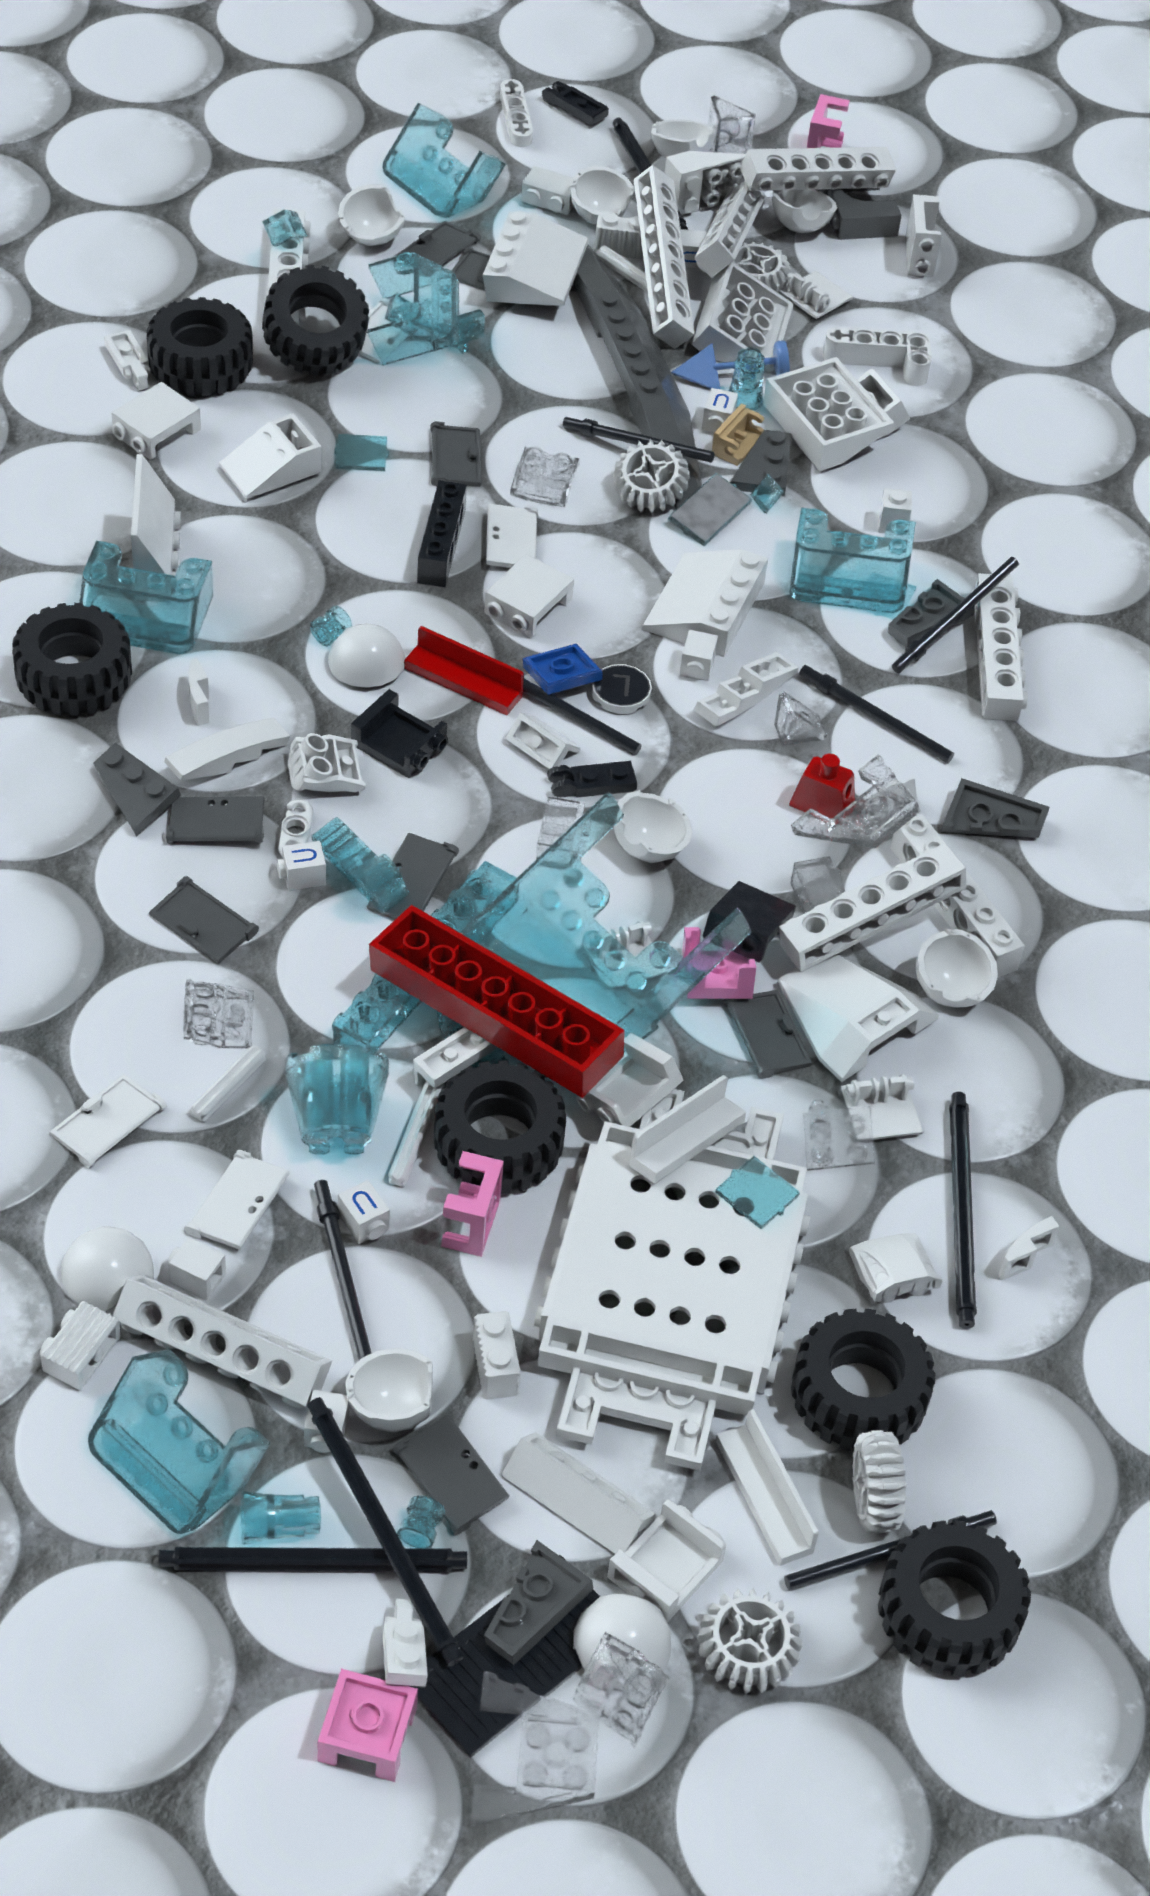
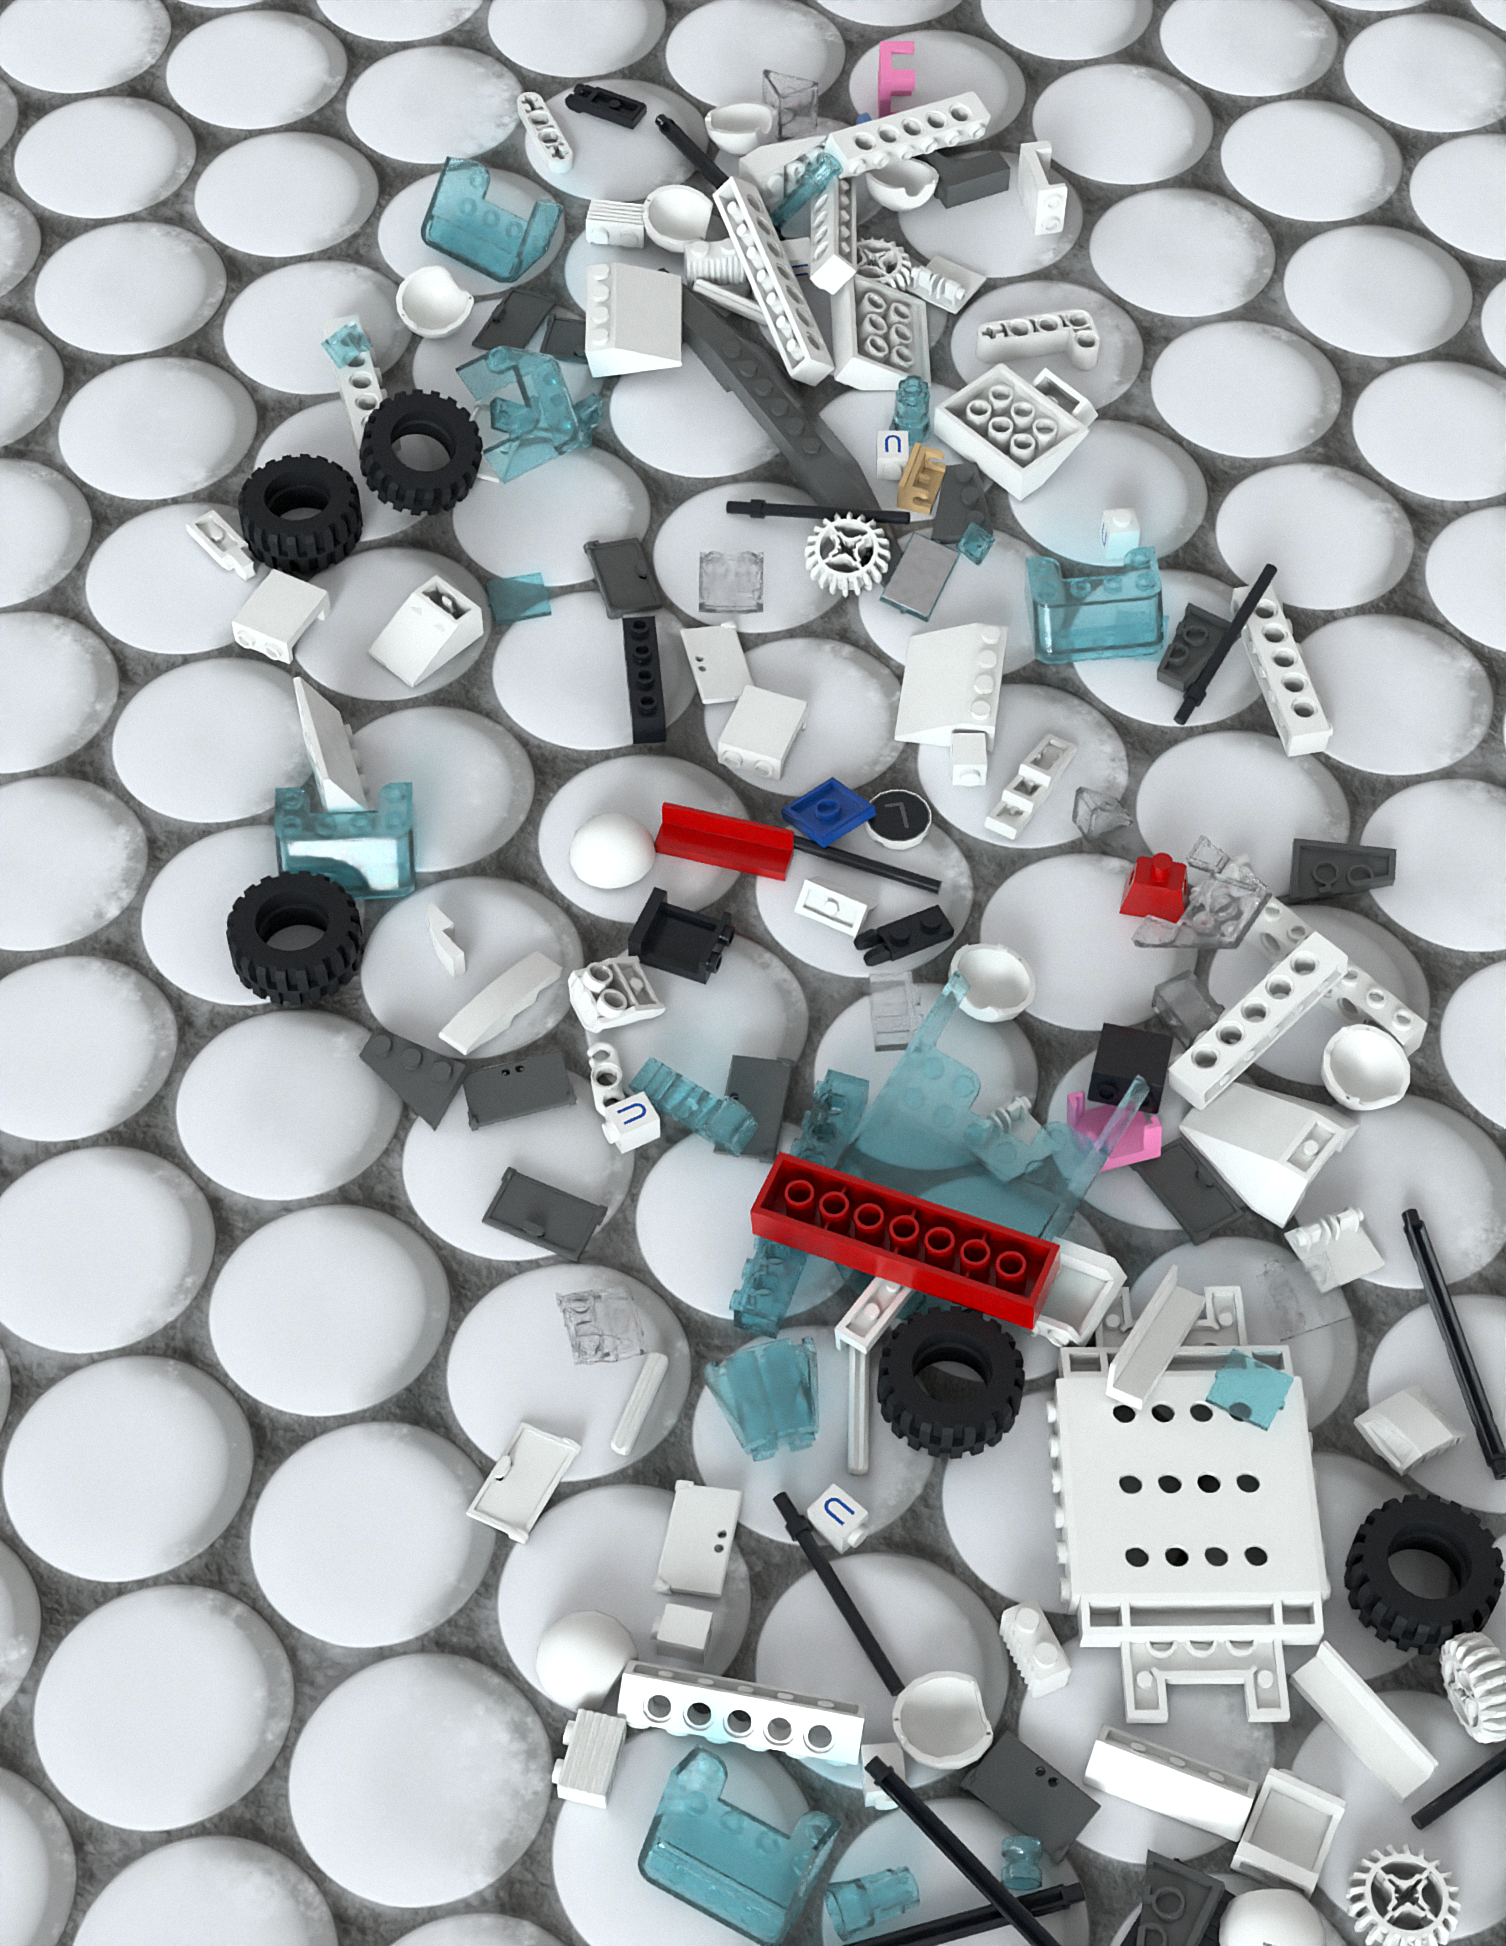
camera: 10 degrees left, 5 degrees up
clear light blue wheel [310,606,352,646] -> none
bright pink panel [441,1151,504,1257] -> none
medium blue piece [671,340,790,390] -> none
black bar [799,664,954,763] -> none
none -> clear light blue pin [769,152,843,230]

